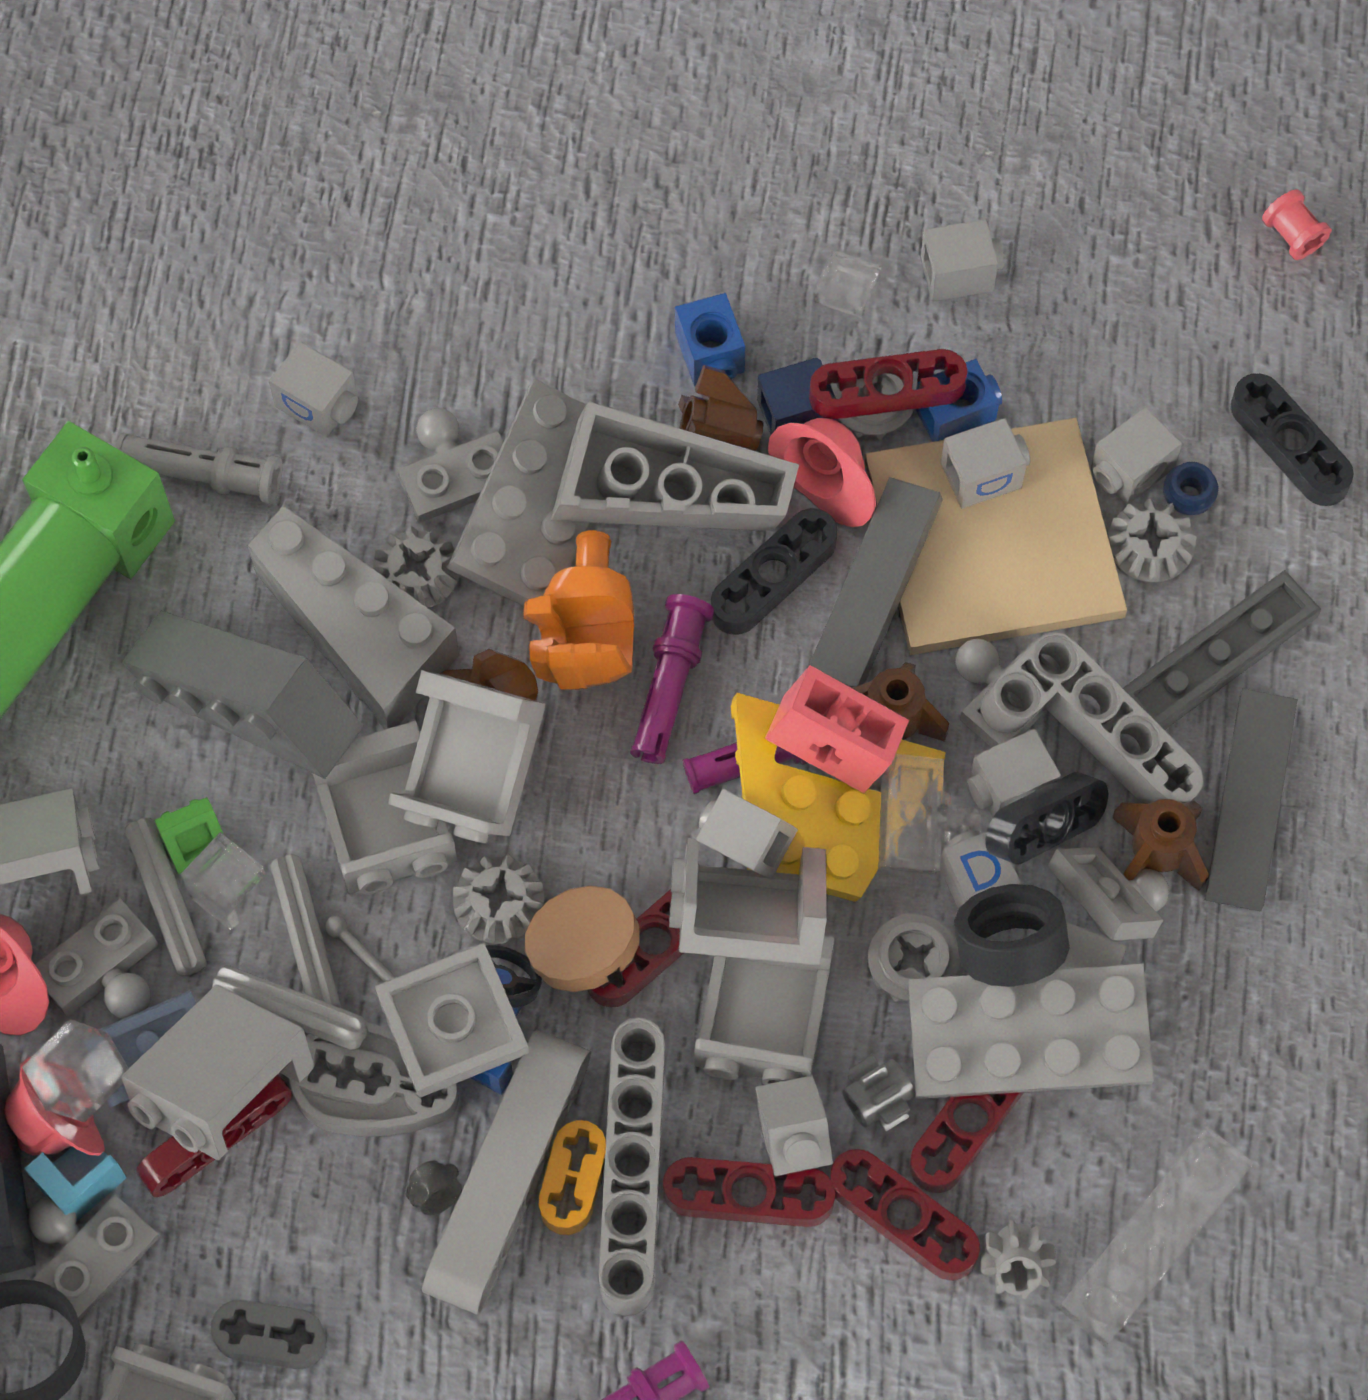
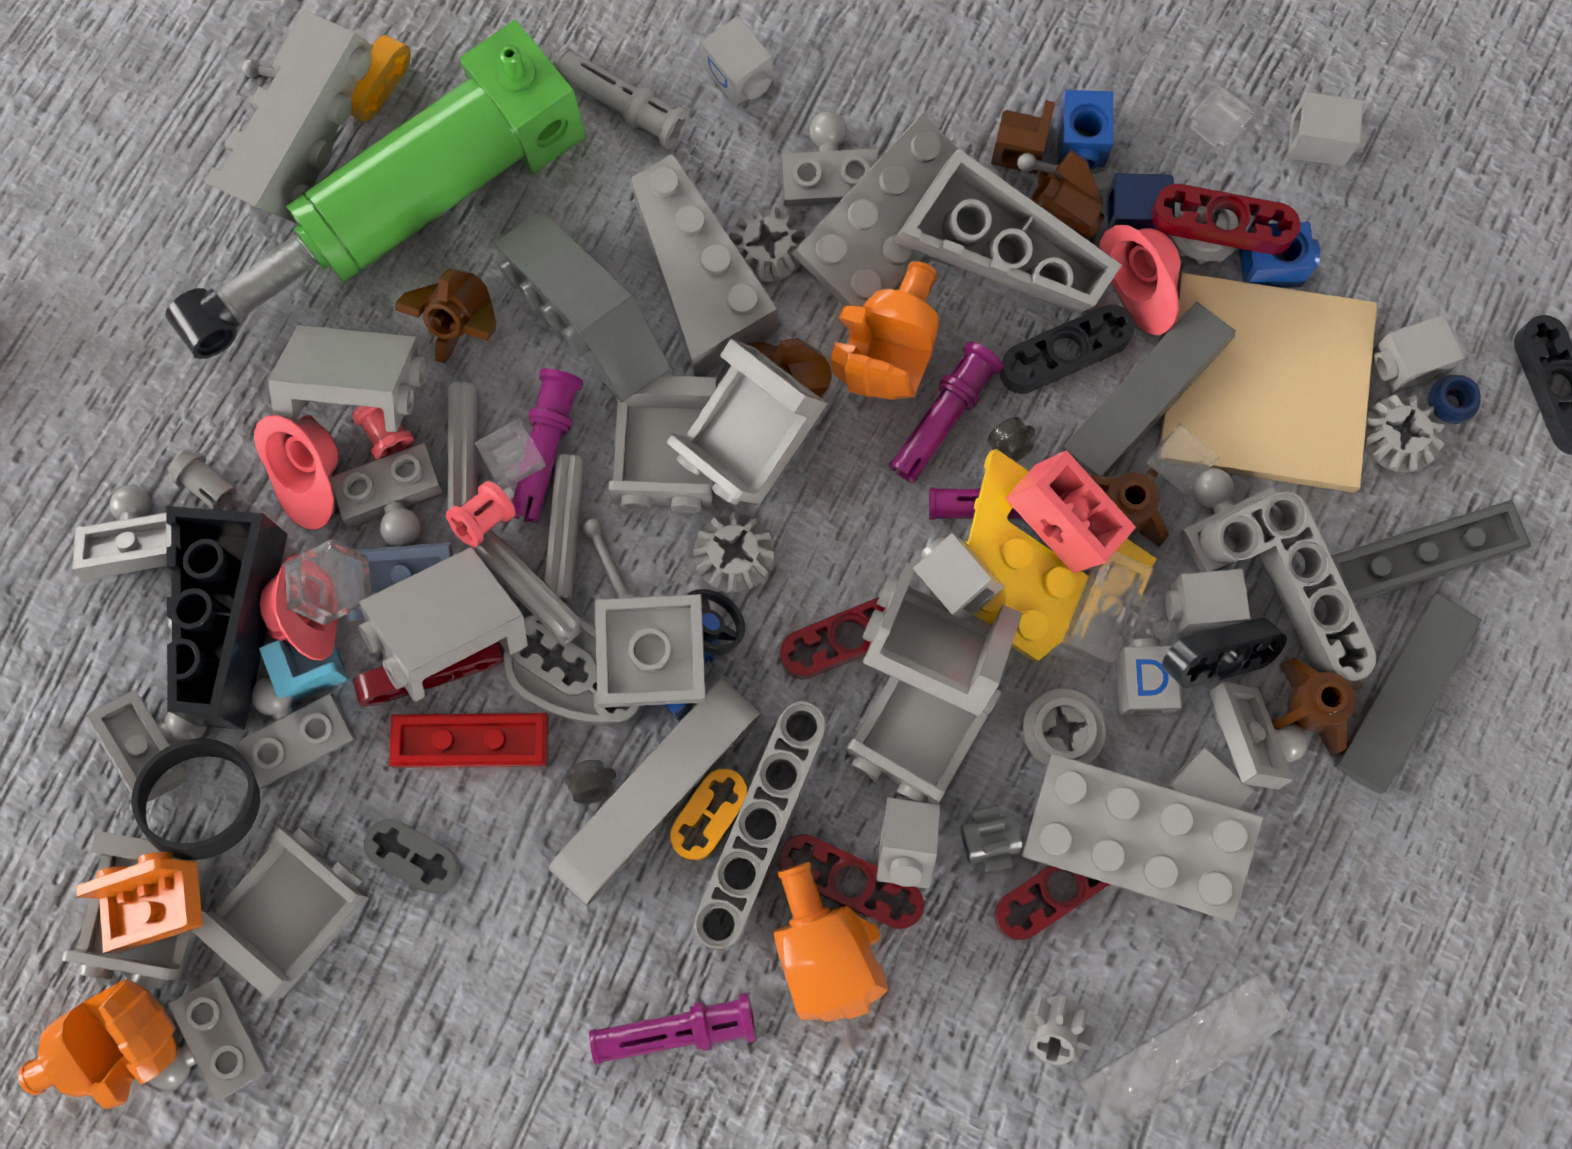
camera: 20 degrees right, 10 degrees up
bright green tile [154,797,231,874] -> none
medium nougat tile [525,886,639,992] -> none
dark red beam [830,1149,980,1281] -> none
light grey brick [941,418,1030,509] -> none
black tyre [954,884,1070,987] -> none
none -> coral bush [352,406,415,460]
none -> red tile [389,713,549,768]
none -> reddish brown brick [395,268,496,363]
none -> coral bush [446,481,515,548]
none -> magenta pin [512,368,583,523]
none -> orange piece [773,862,888,1022]
none -> clear smoke plate [988,417,1035,462]
none -> reddish brown panel [991,100,1055,174]
none -> light grey hinge [1017,153,1110,191]
none -> clear tile [1145,423,1219,495]

